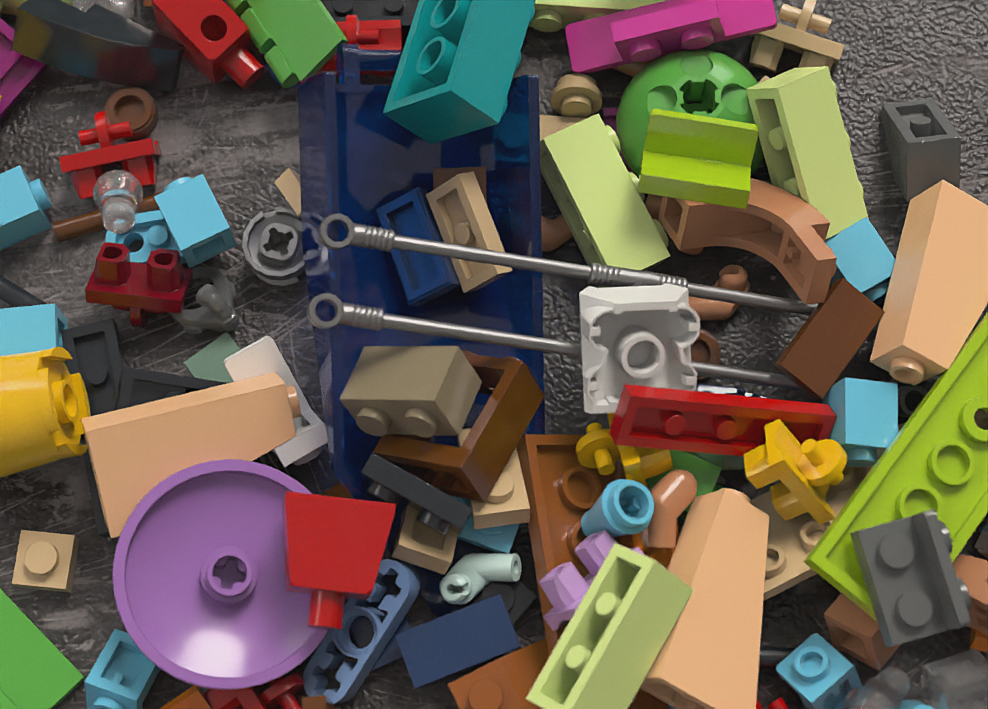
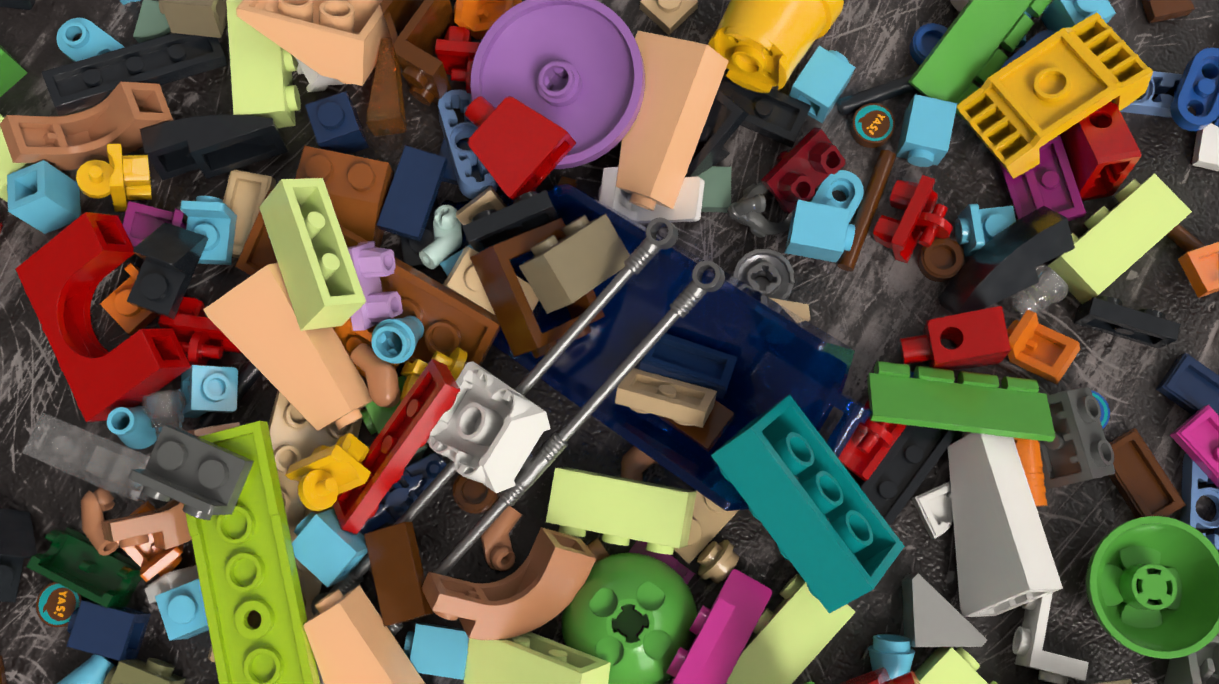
camera: 125 degrees right, 5 degrees up
clear piece [93,170,143,234] -> none
lime panel [638,109,758,209] -> none
none -> reddish brown tile [850,103,895,148]
none -> medium azure bracket [955,203,1016,257]

